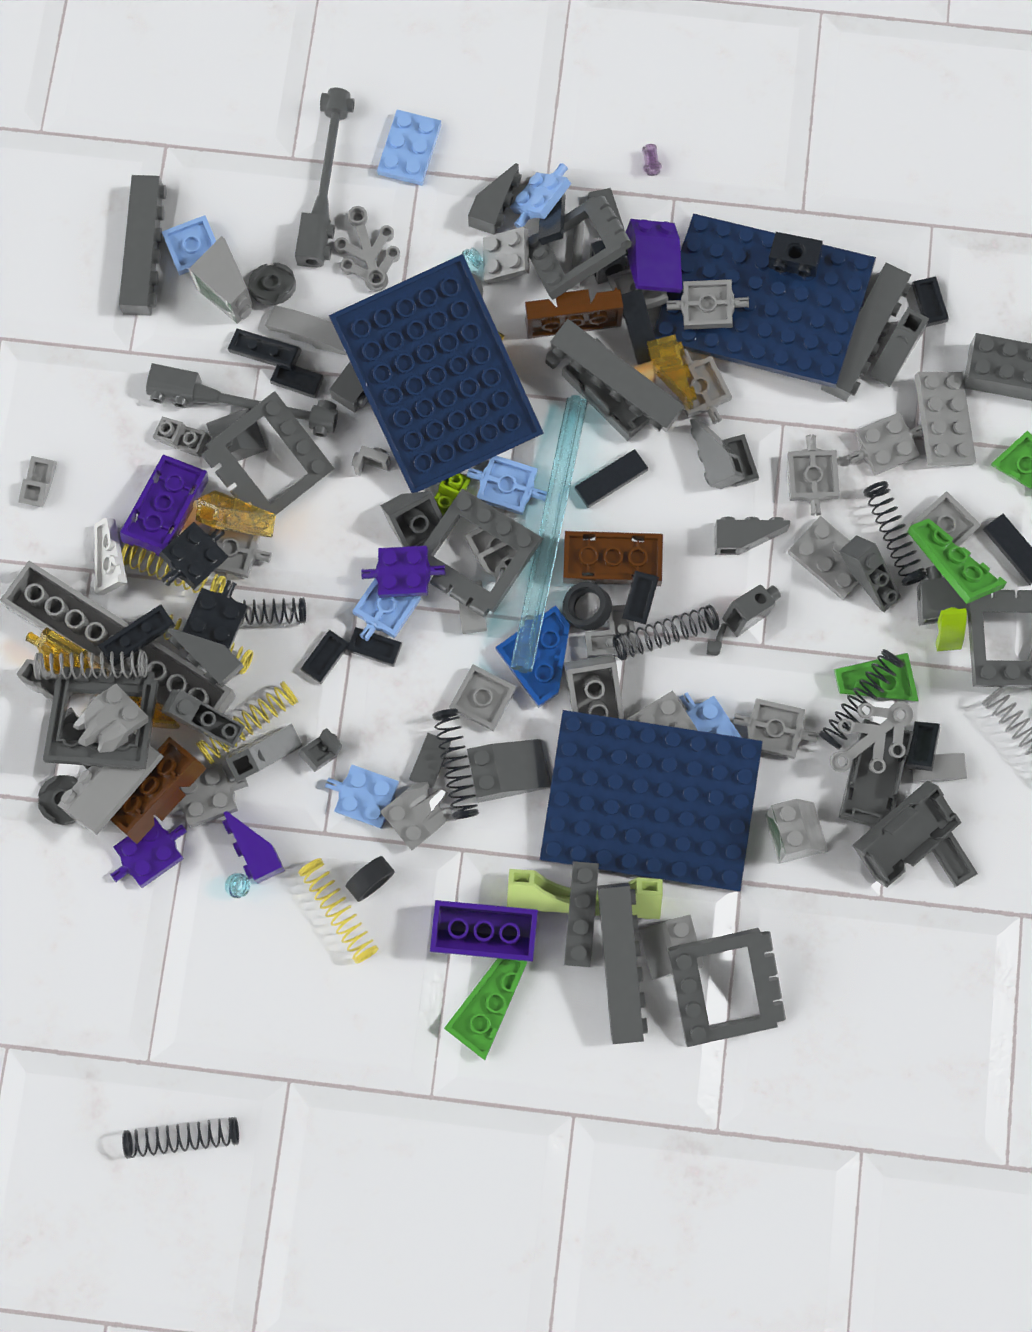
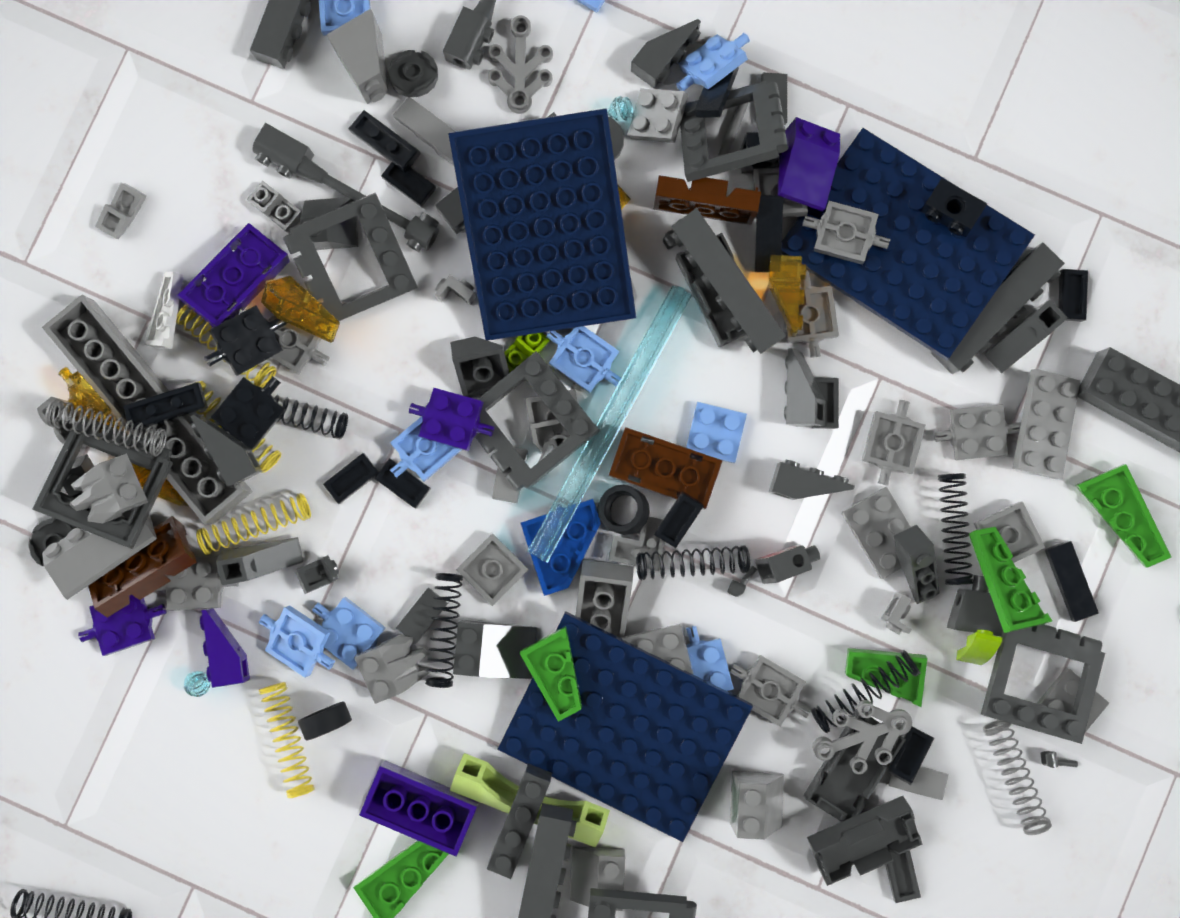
camera: 15 degrees right, 10 degrees up
dark grey slope [160,689,245,748] -> none
black tile [575,449,648,508] -> none
clear purple pin [642,144,662,176] -> none
none -> light blue plate [259,605,335,678]
none -> bright green wing [520,626,582,722]
none -> light blue plate [686,402,747,463]
none -> light grey bracket [881,593,912,635]

